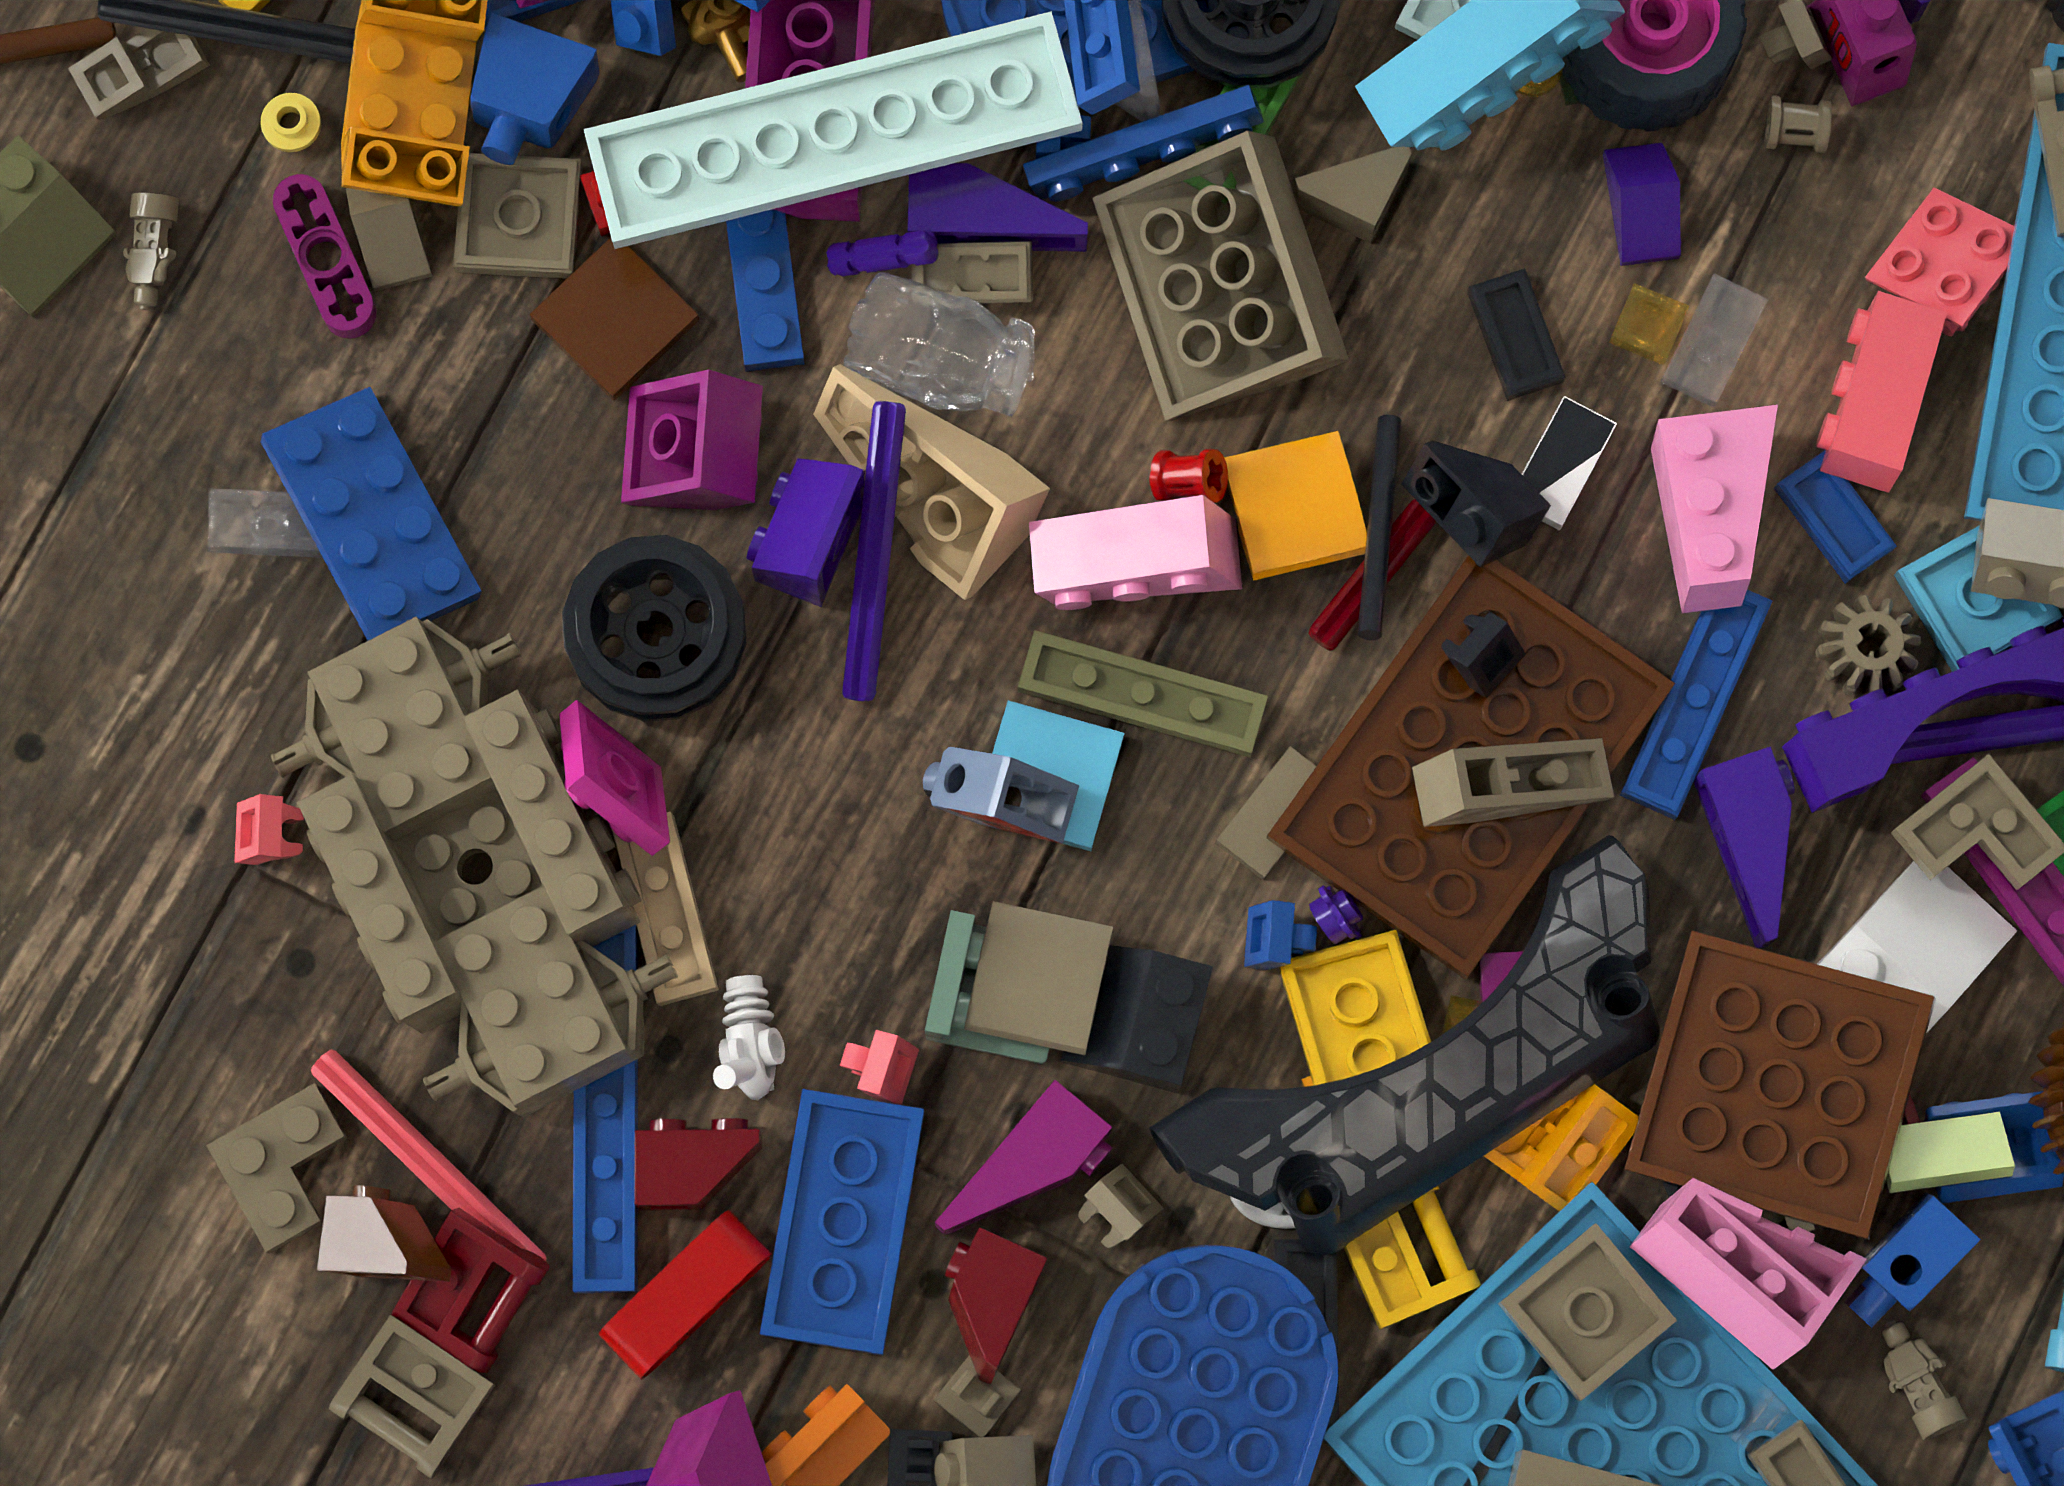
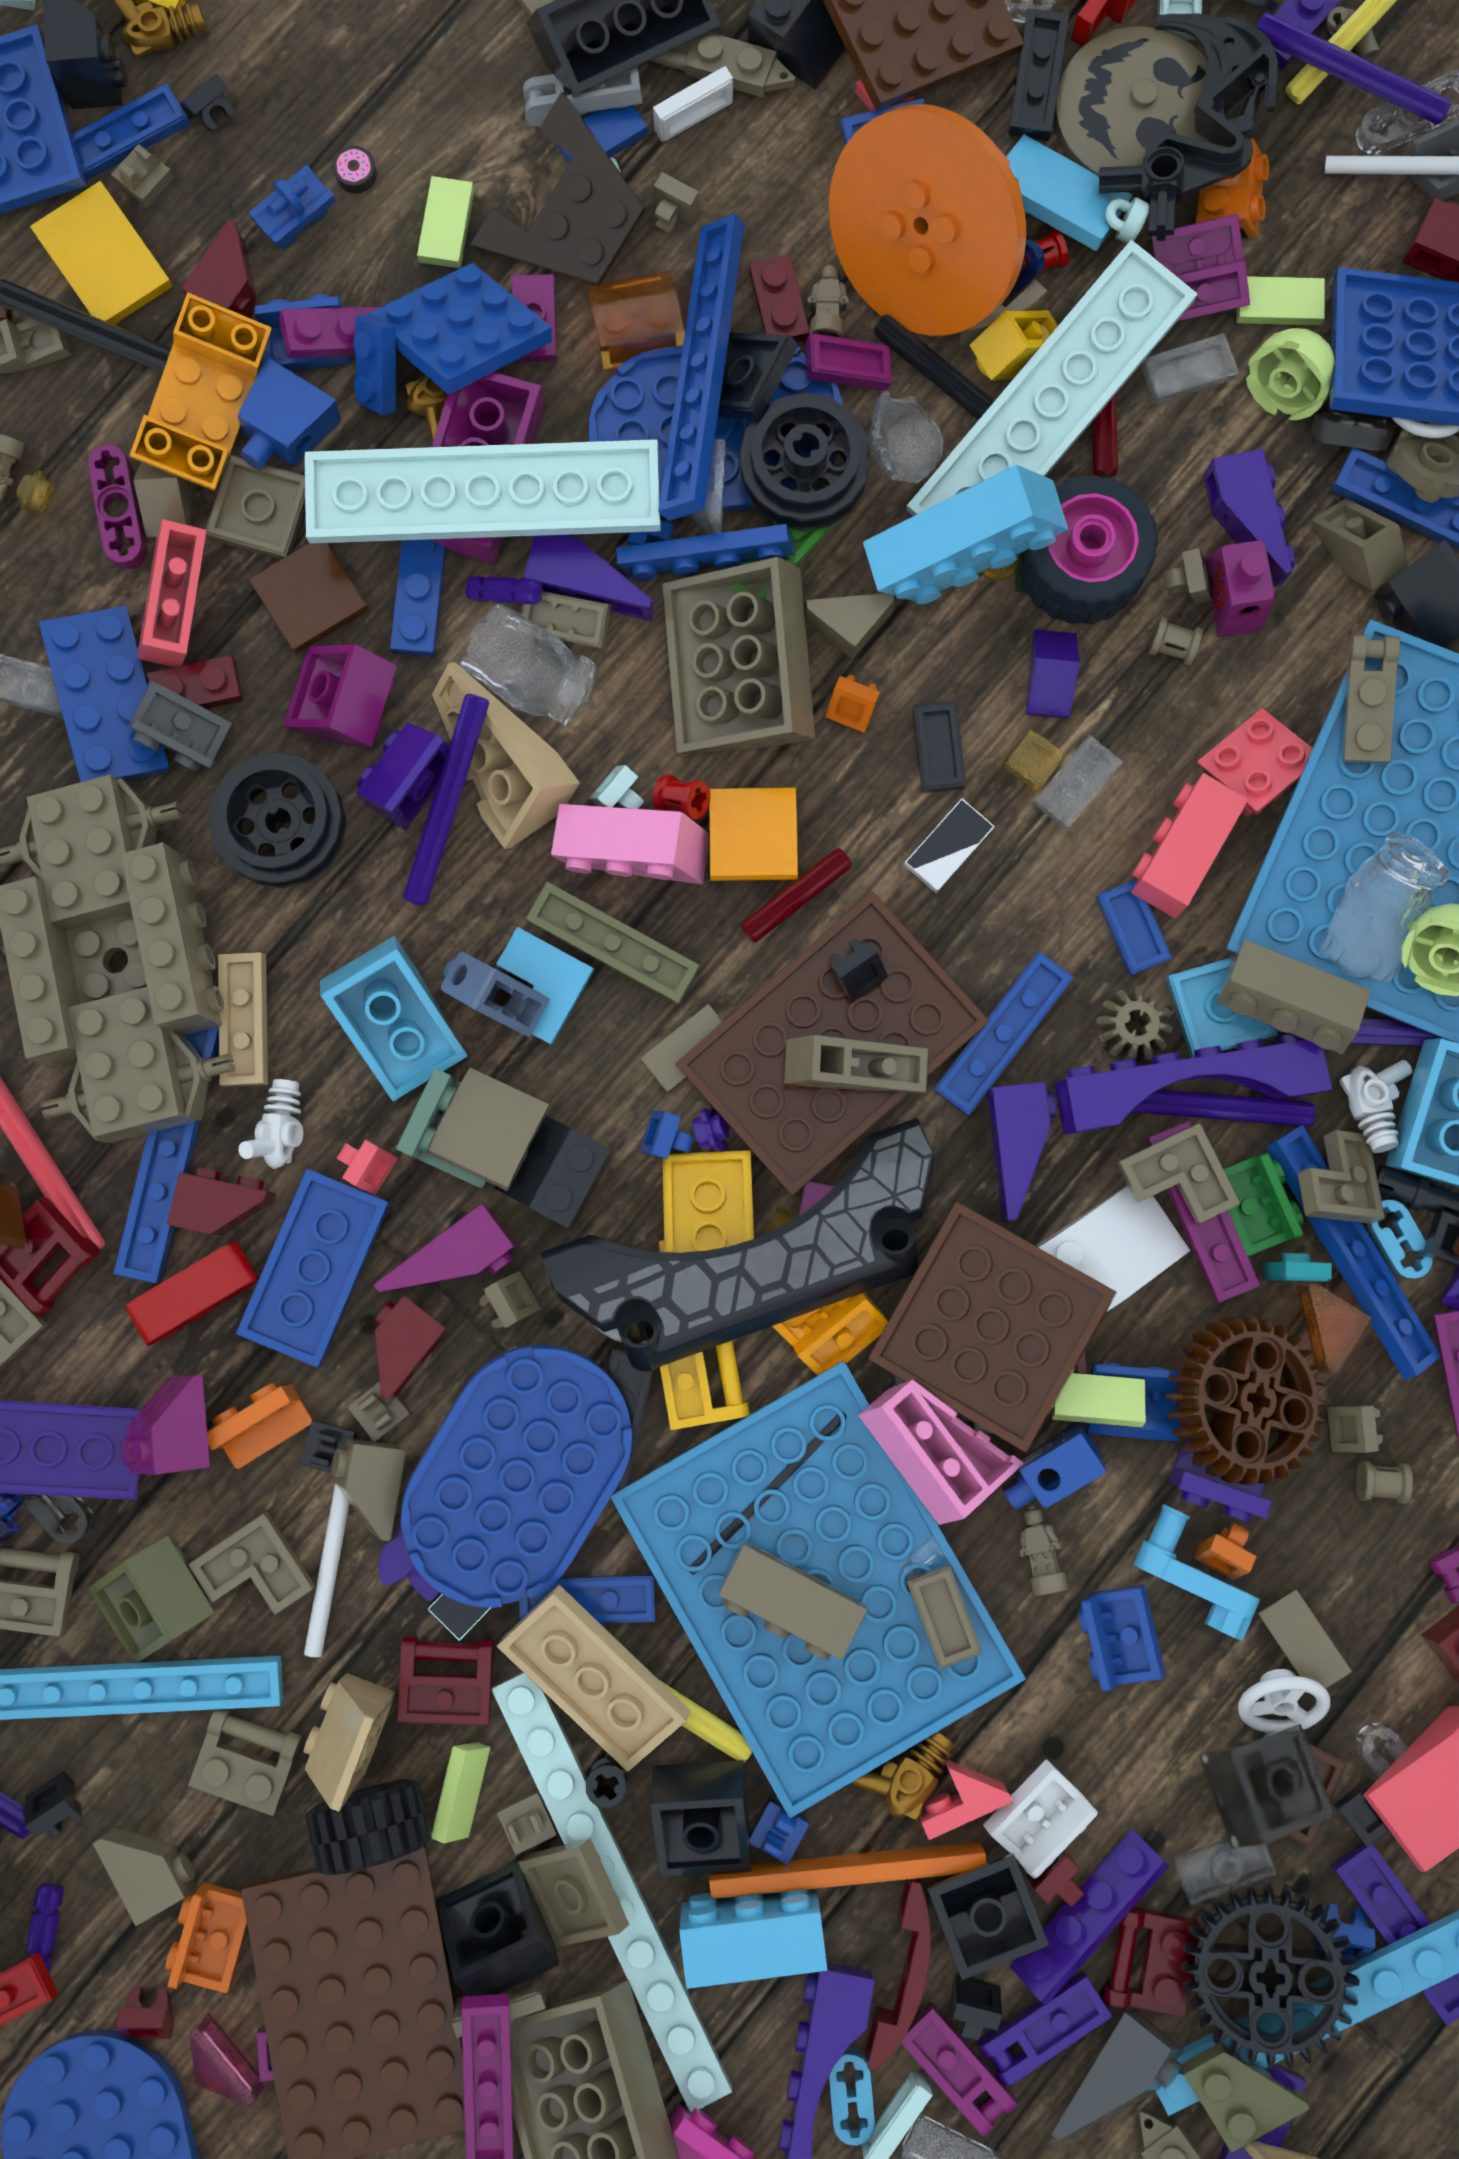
camera: 15 degrees right, 5 degrees up
light yellow plate [261,93,321,152] -> none
dark pink plate [559,700,670,856] -> none
black bar [1357,415,1402,640] -> none
black slope [1401,440,1551,567] -> none
dark tan plate [1498,1223,1677,1402] -> none
bright pink wedge [1651,405,1778,613] -> none
none -> clear yellow plate [16,470,54,514]
none -> dark grey bracket [126,681,232,773]
none -> coral brick [137,519,206,667]
none -> dark red plate [147,655,244,709]
none -> medium azure slope [320,935,468,1101]
none -> light aqua tile [589,765,644,809]
none -> orange tile [825,674,880,733]

